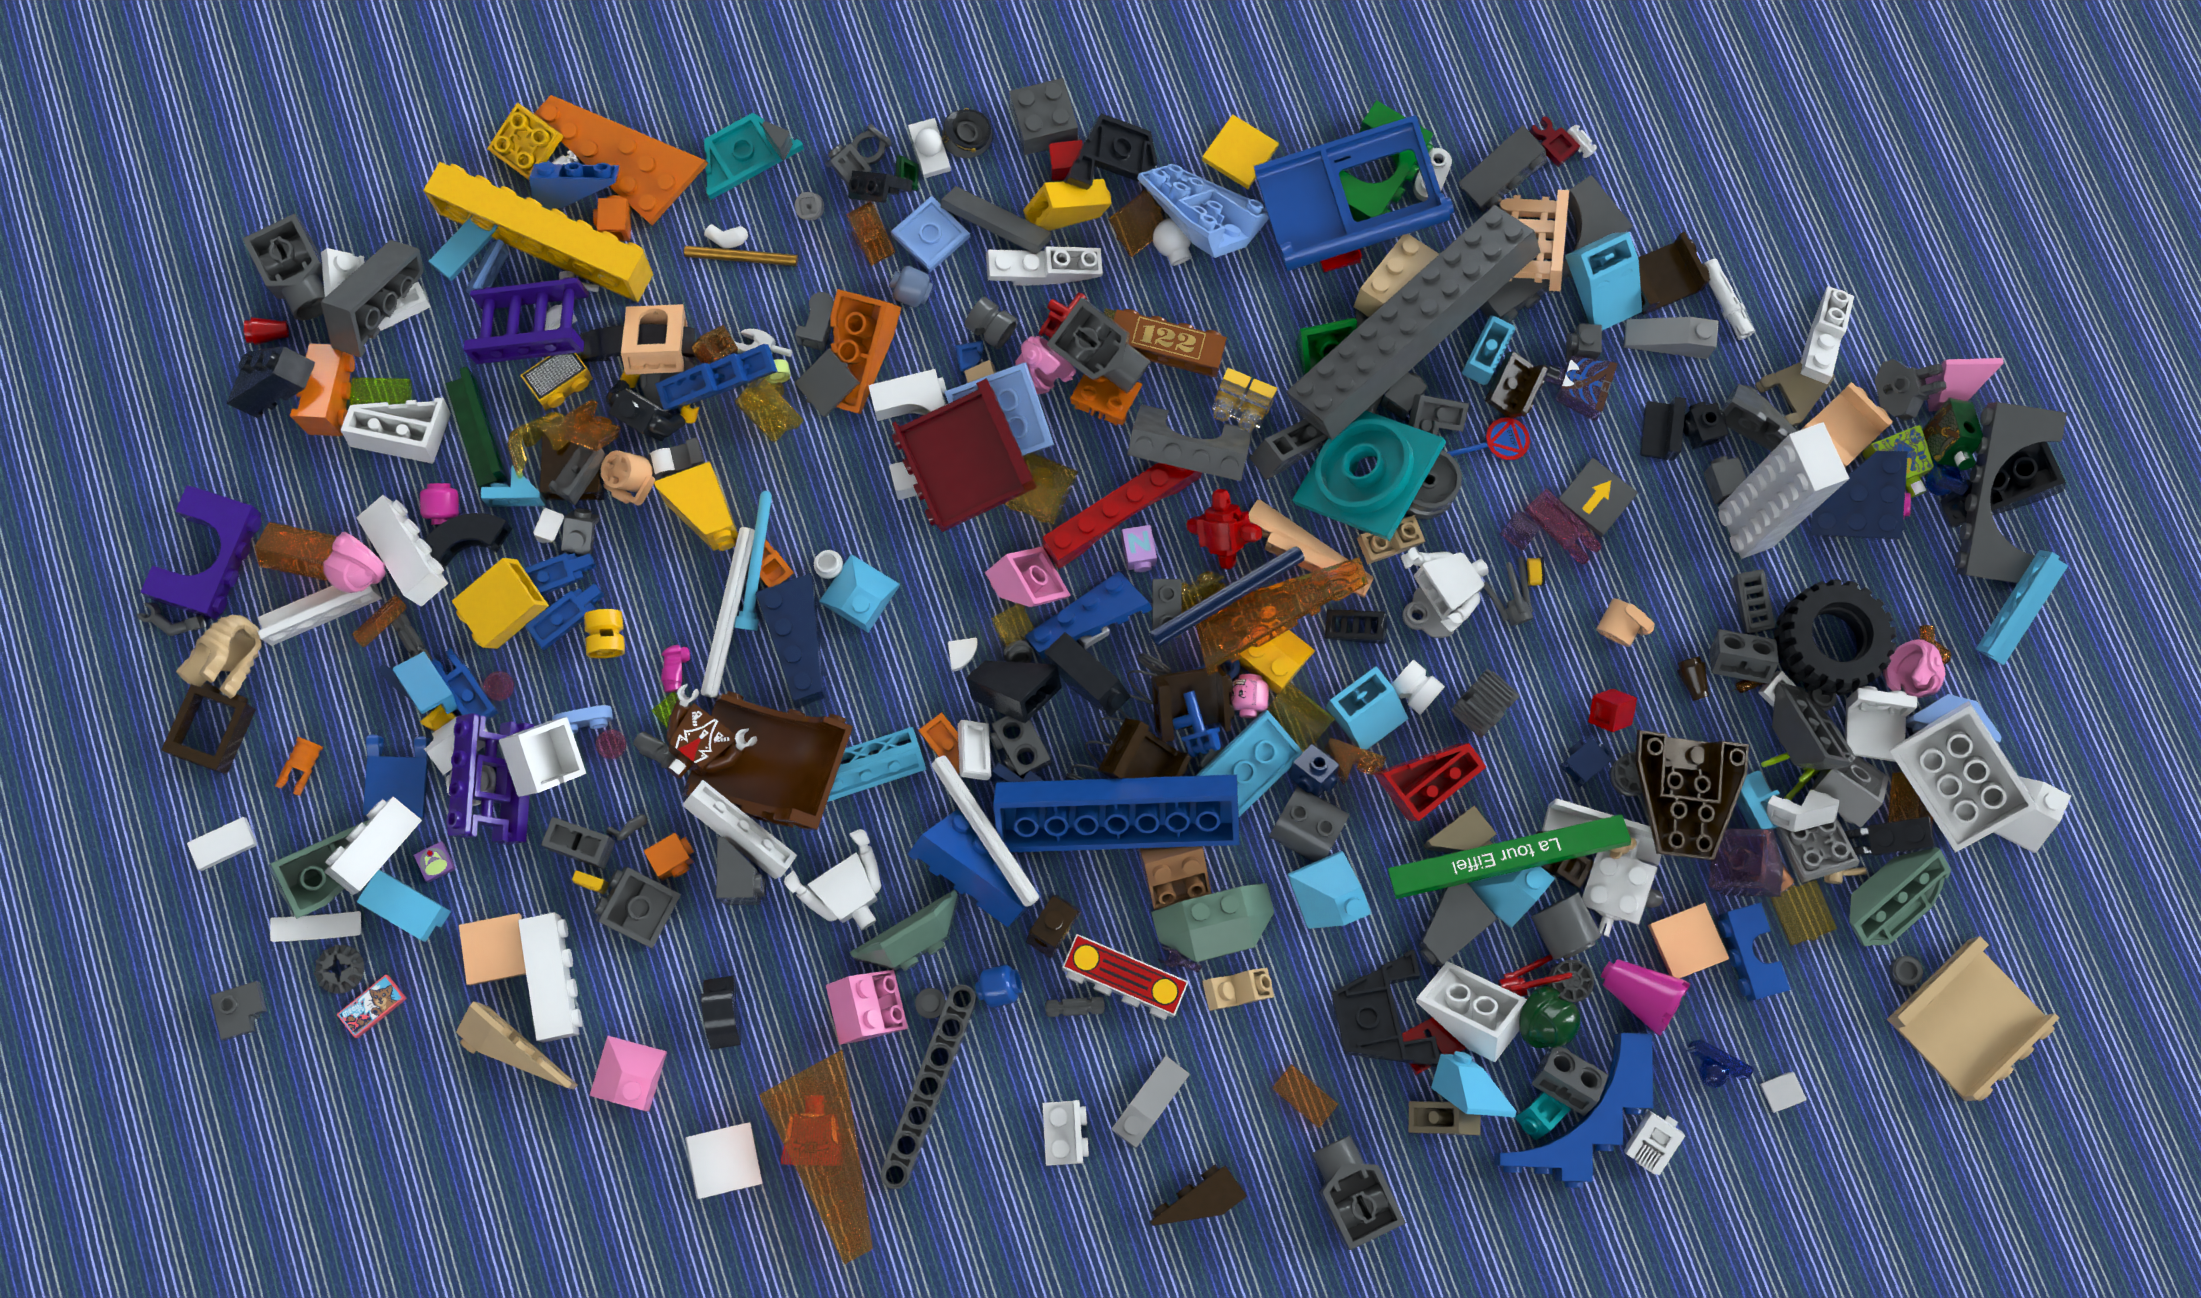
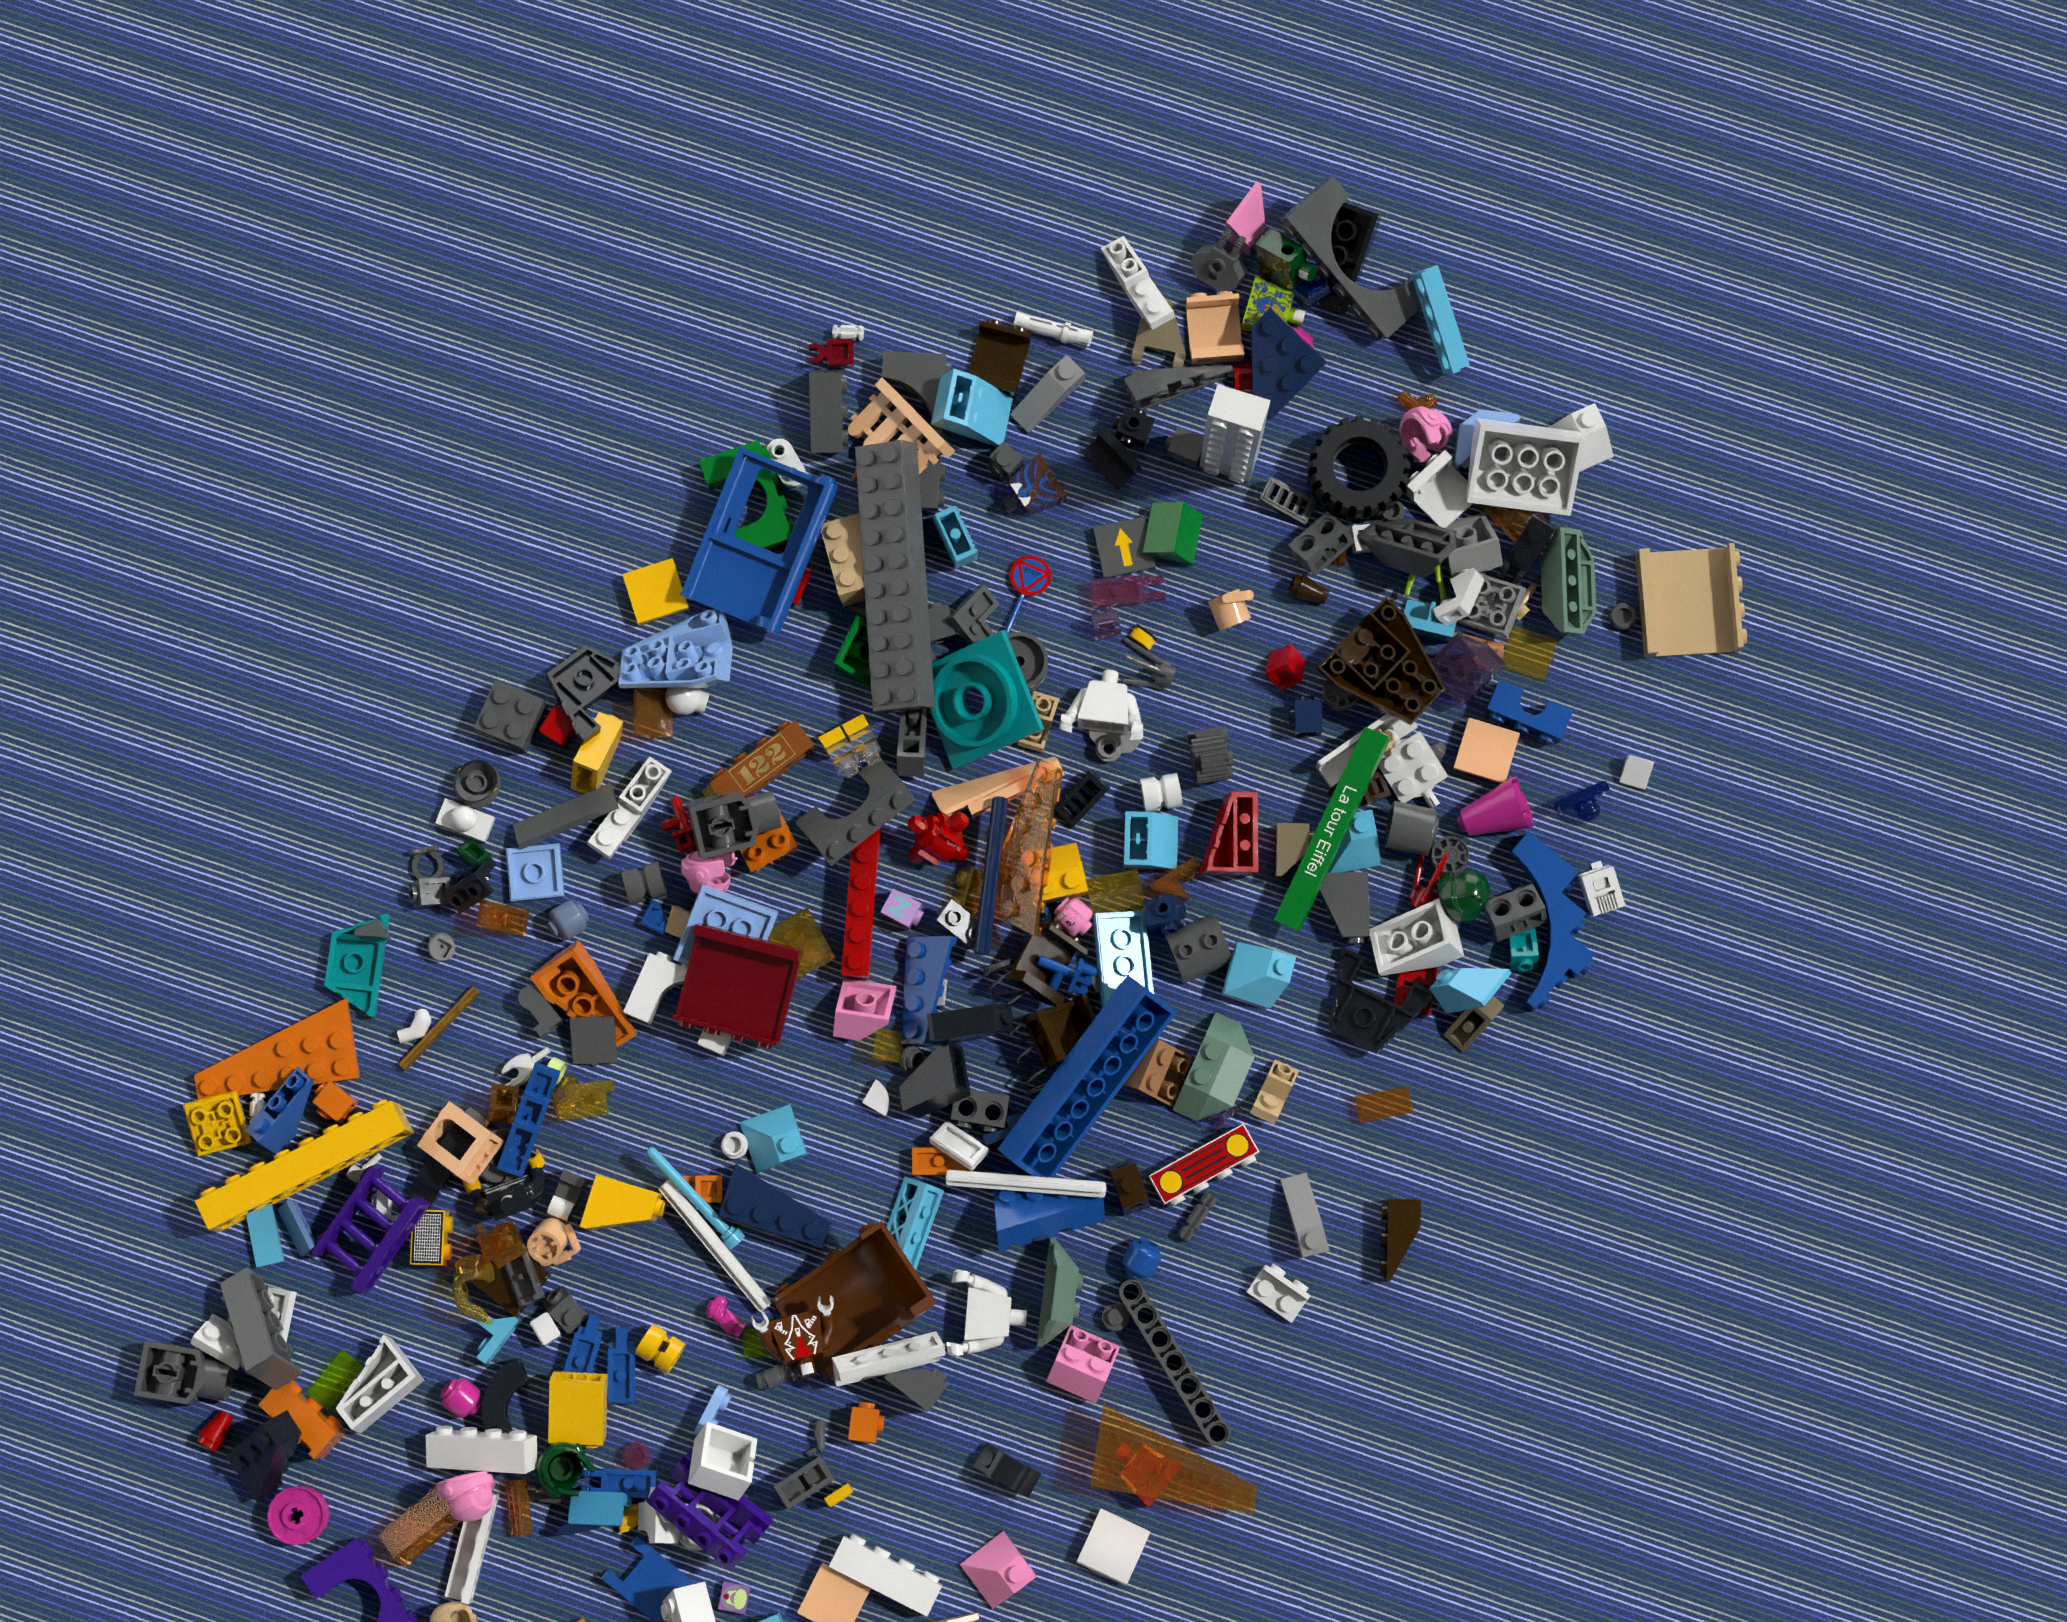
camera: 45 degrees left, 5 degrees up
dark green fence [445,366,508,490] -> none
dark grey plate [594,866,681,949] -> none
clear pink plate [596,729,626,759] -> none
dark grey brick [1312,1135,1406,1250] -> none
dark brown bracket [1484,351,1548,418] -> none
none -> dark pink wheel [267,1485,330,1545]
none -> dark green helmet [536,1442,595,1498]
none -> green slope [1142,502,1203,566]

